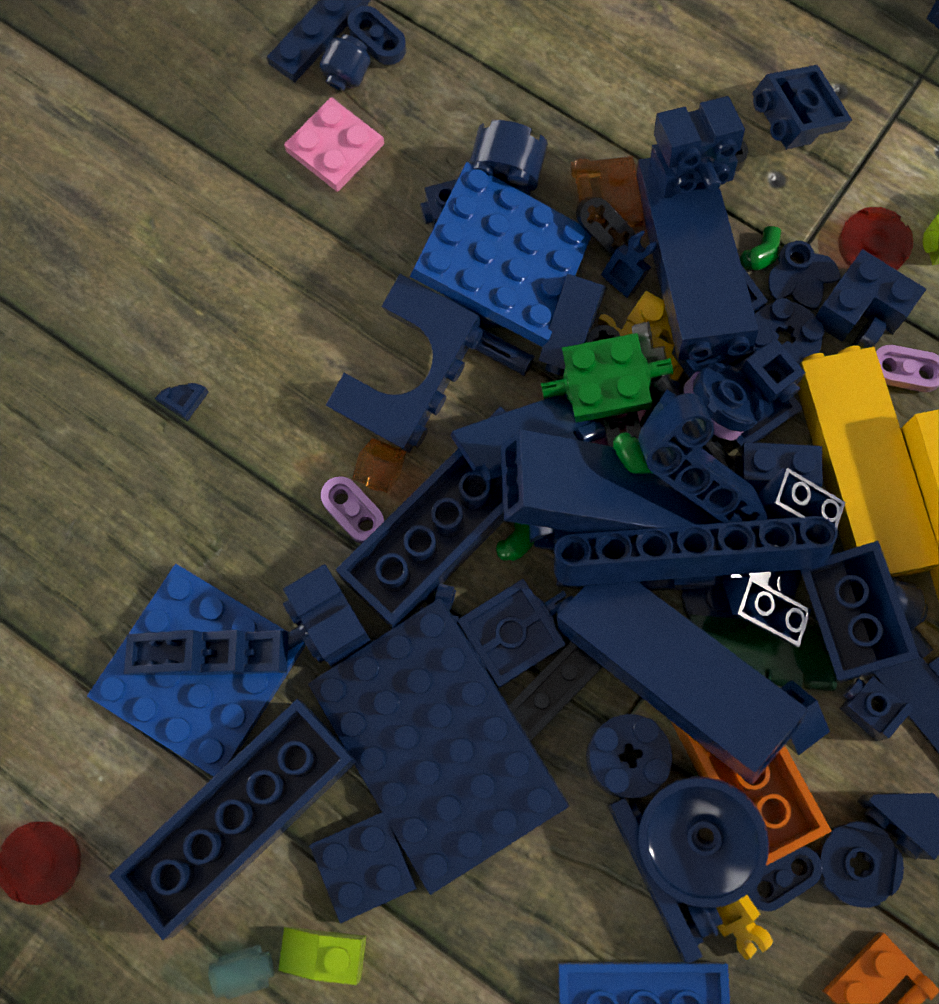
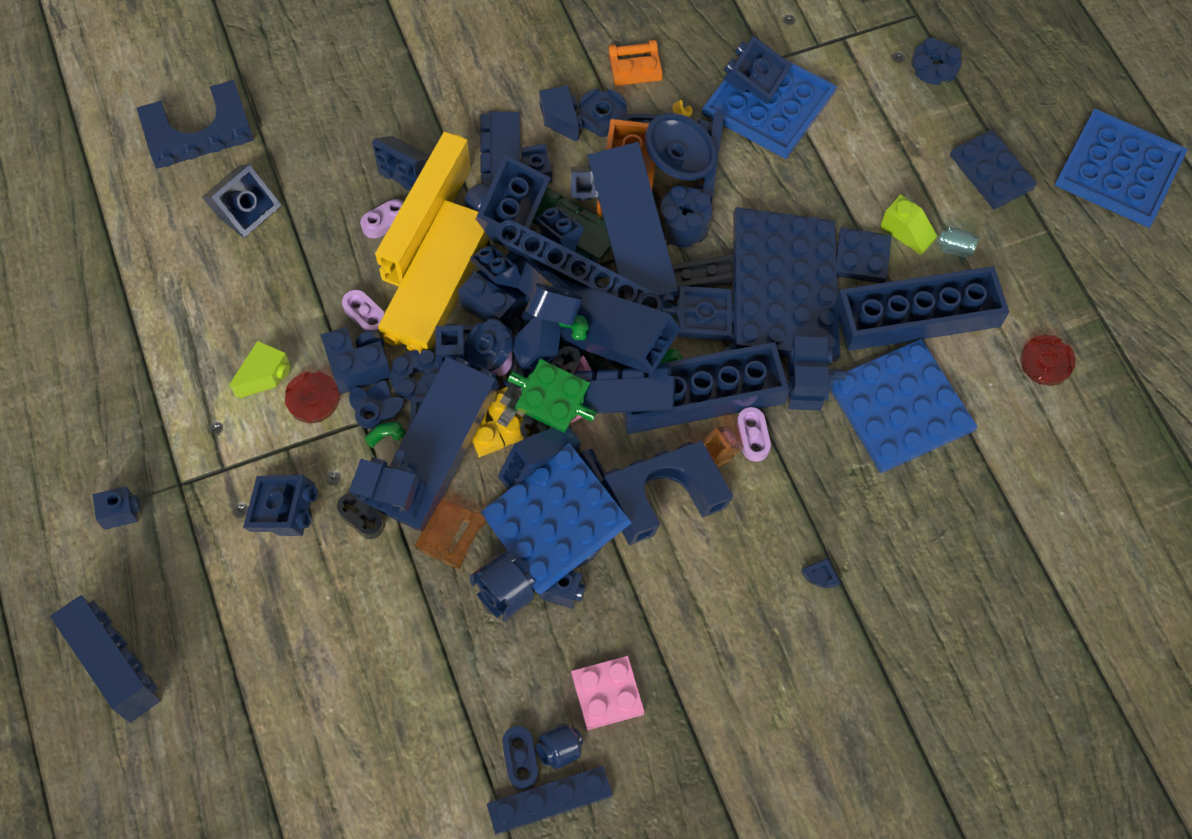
camera: 150 degrees left, 10 degrees down
dark blue slope [124,630,289,675] -> none
black beam [576,196,635,255] -> none
dark blue plate [601,231,658,298] -> none

